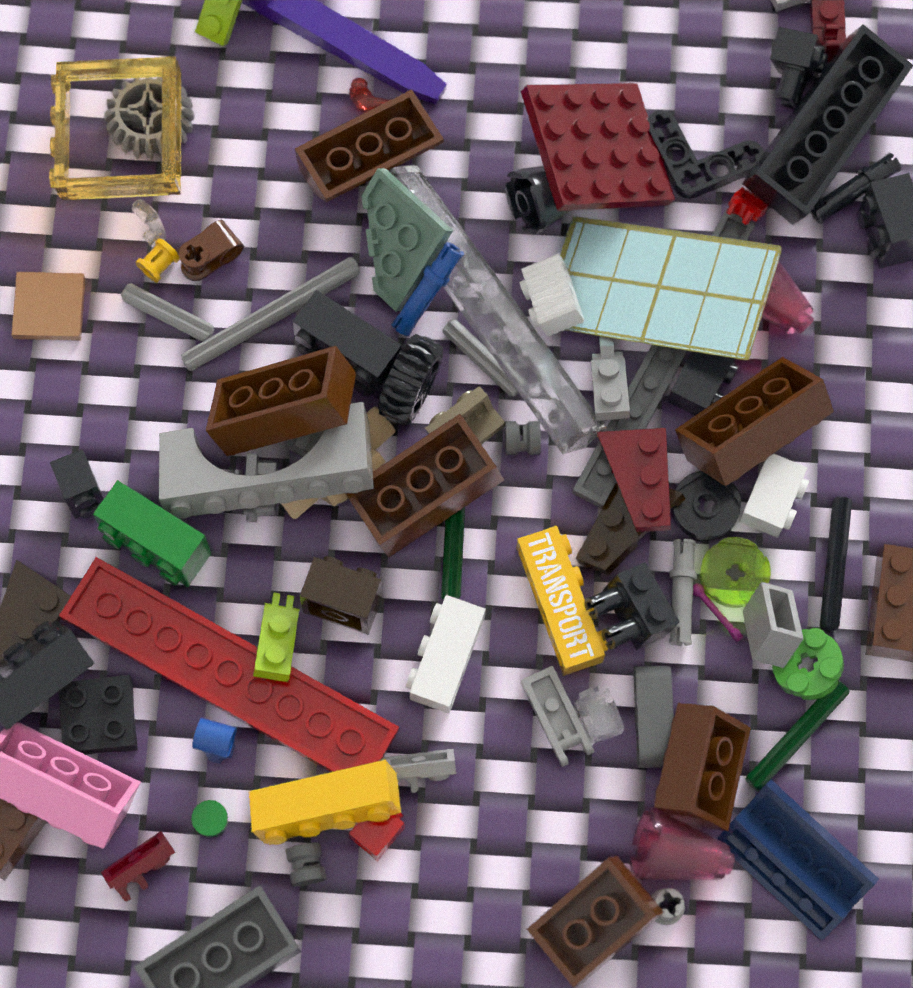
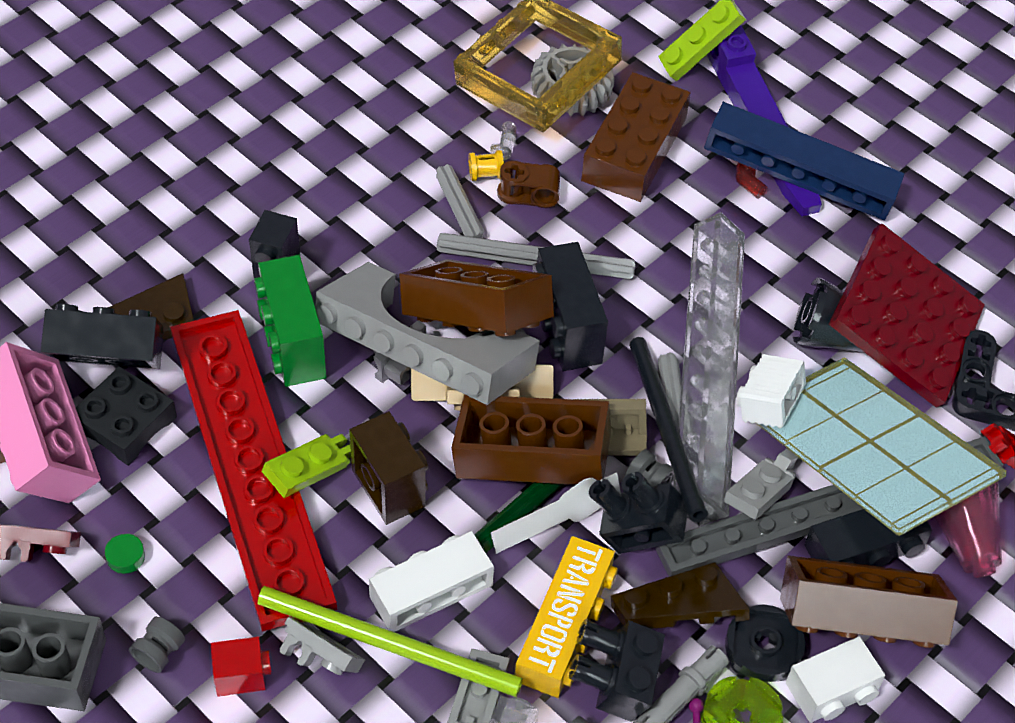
camera: 40 degrees right, 20 degrees down
medium nougat tile [12,272,85,341] -> none
blue piece [192,717,237,764] -> none
yellow brick [249,760,401,845] -> none
reddish brown slope [294,89,444,202] -> none
sand green plate [362,168,453,311] -> none
black gear [378,334,443,426] -> none
blue pin [391,242,464,337] -> none
dark red wing [597,428,671,532] -> none
none -> lime piece [257,586,523,697]
none -> white sticker [491,472,621,554]
none -> reddish brown brick [581,72,691,202]
none -> black brick [589,472,688,554]
none -> black piece [629,337,708,522]
none -> dark blue brick [704,102,905,221]

